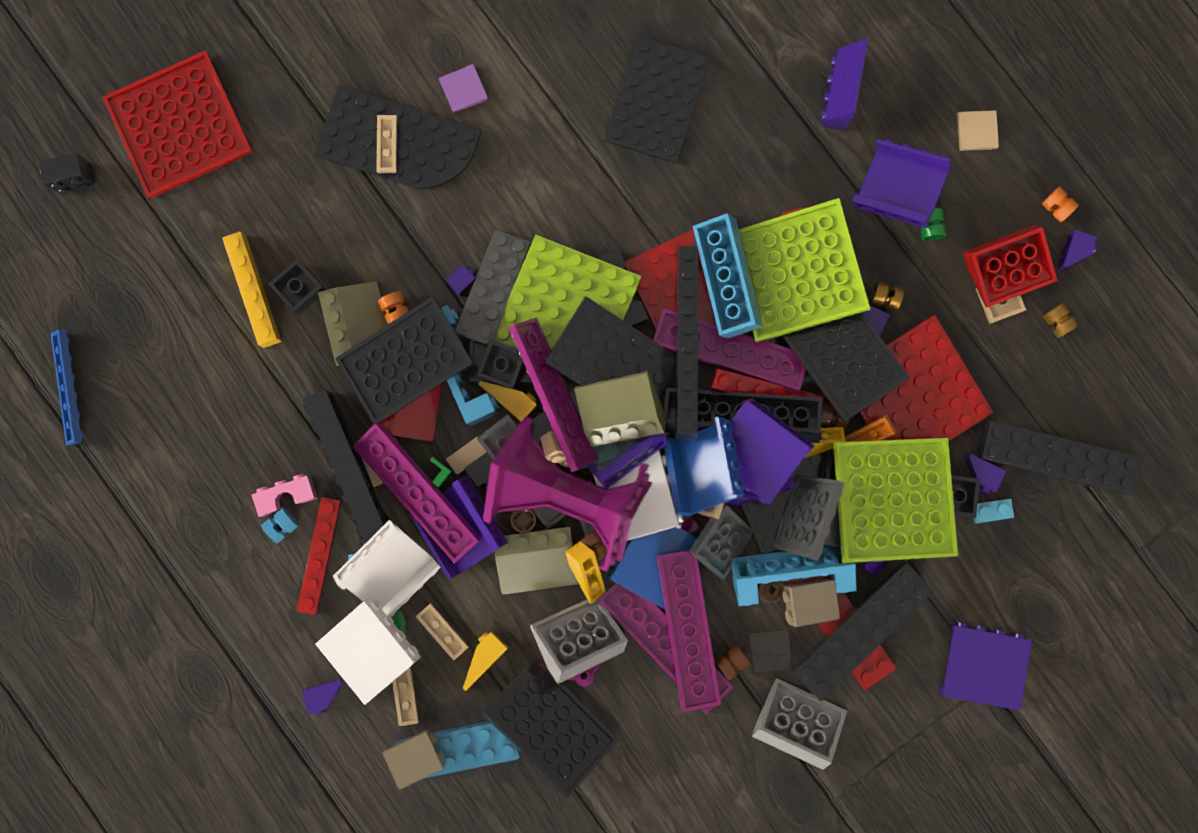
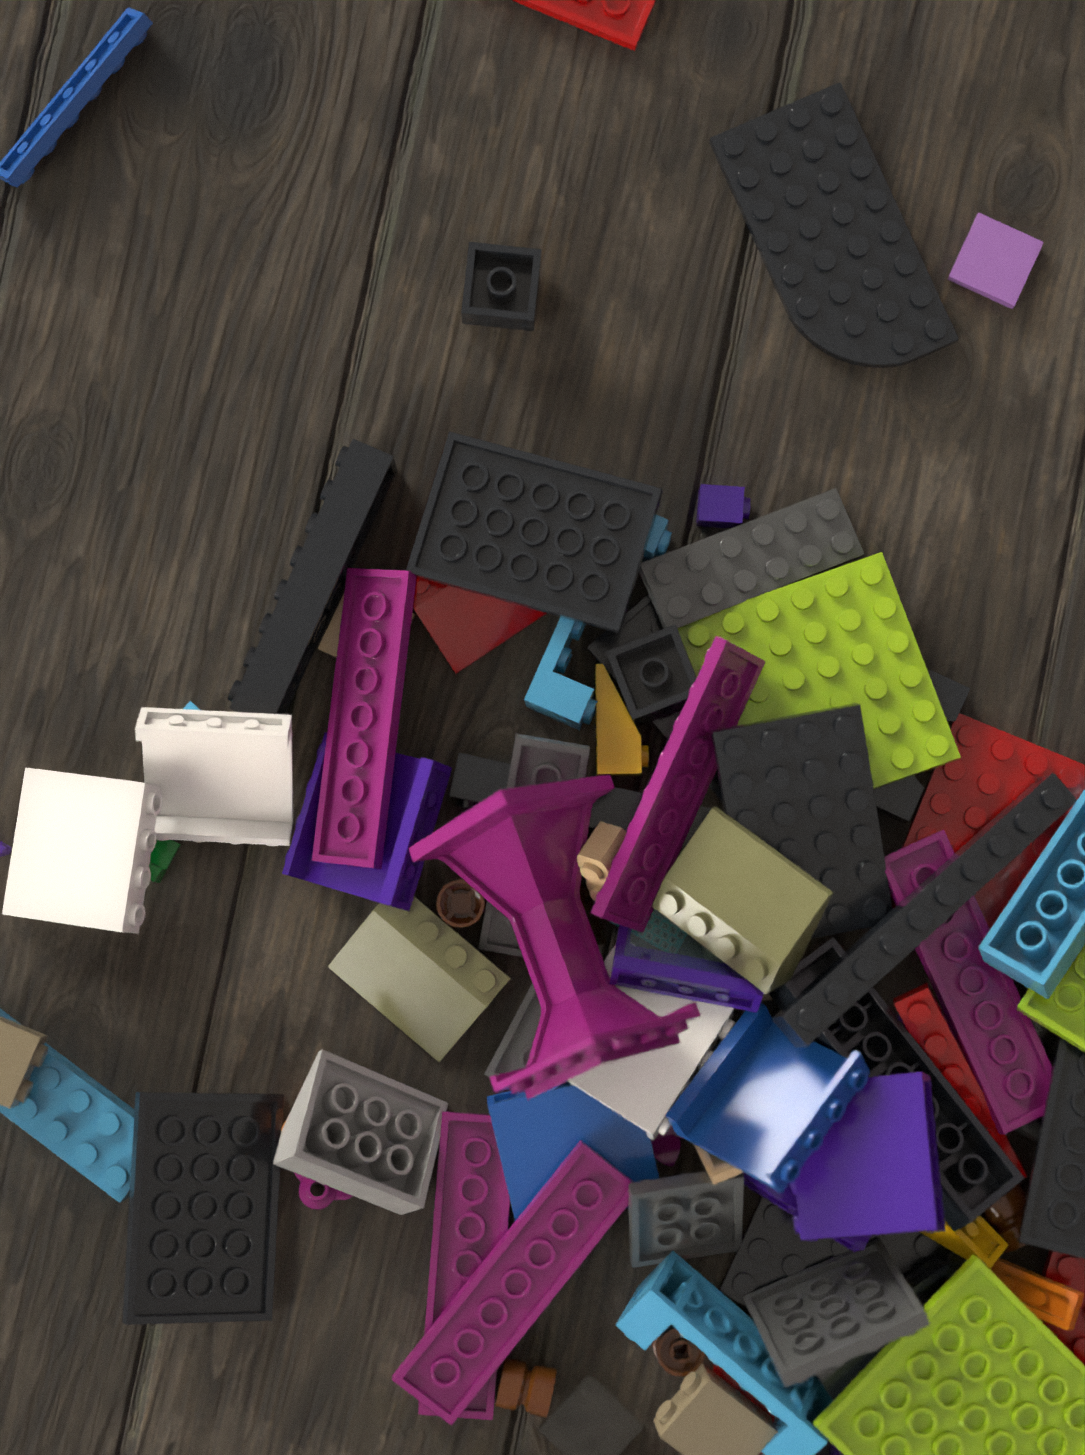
camera: 45 degrees right, 0 degrees up
yellow brick [222,231,282,348] -> none
bright pink arch [252,474,318,517] -> none
dark azure wheel [261,507,299,544] -> none
red plate [297,497,342,615] -> none
olive slope [318,281,388,369] -> none
tan plate [377,115,397,173] -> none
orange wheel [378,291,409,324] -> none
tan plate [392,666,419,726] -> none
tan plate [415,603,469,660] -> none
green panel [430,457,455,488] -> none
tan tile [446,437,487,475] -> none
yellow slope [463,631,508,691] -> none
yellow slope [565,541,606,604] -> none
reddish brown wheel [580,530,608,562] -> none

